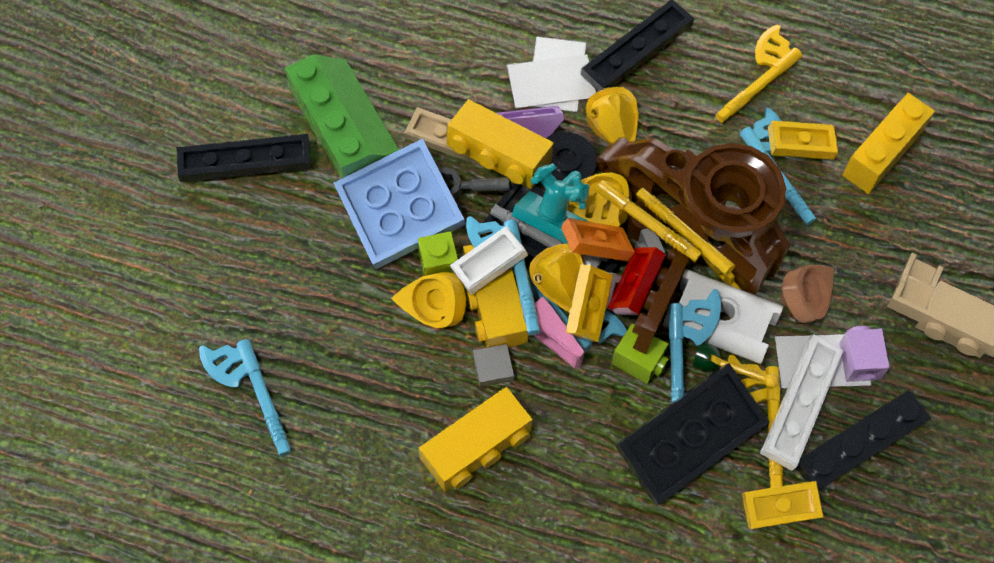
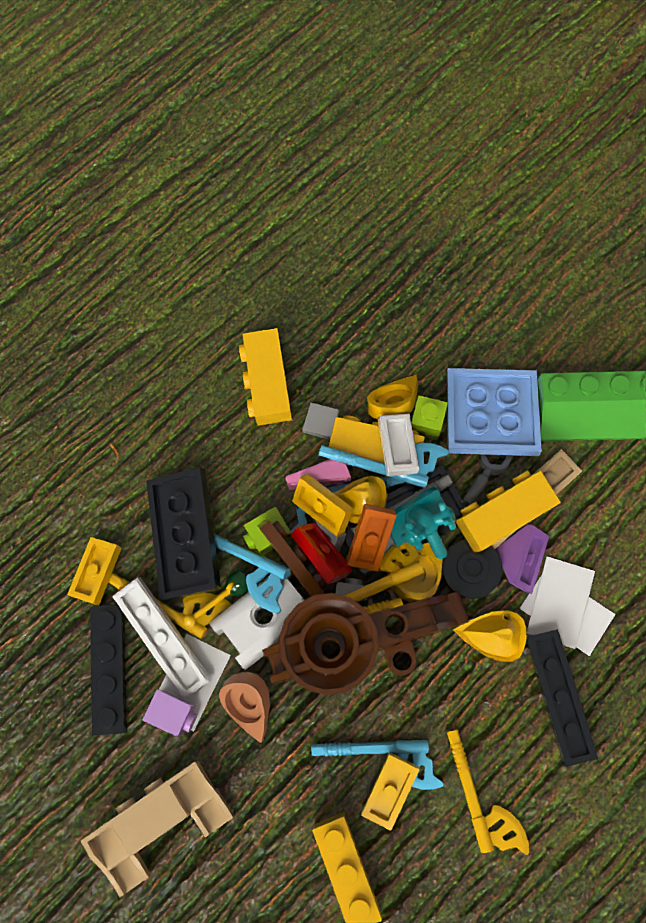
camera: 125 degrees right, 10 degrees up
black plate [176,134,312,182] -> none
medium azure piece [199,339,291,457] -> none

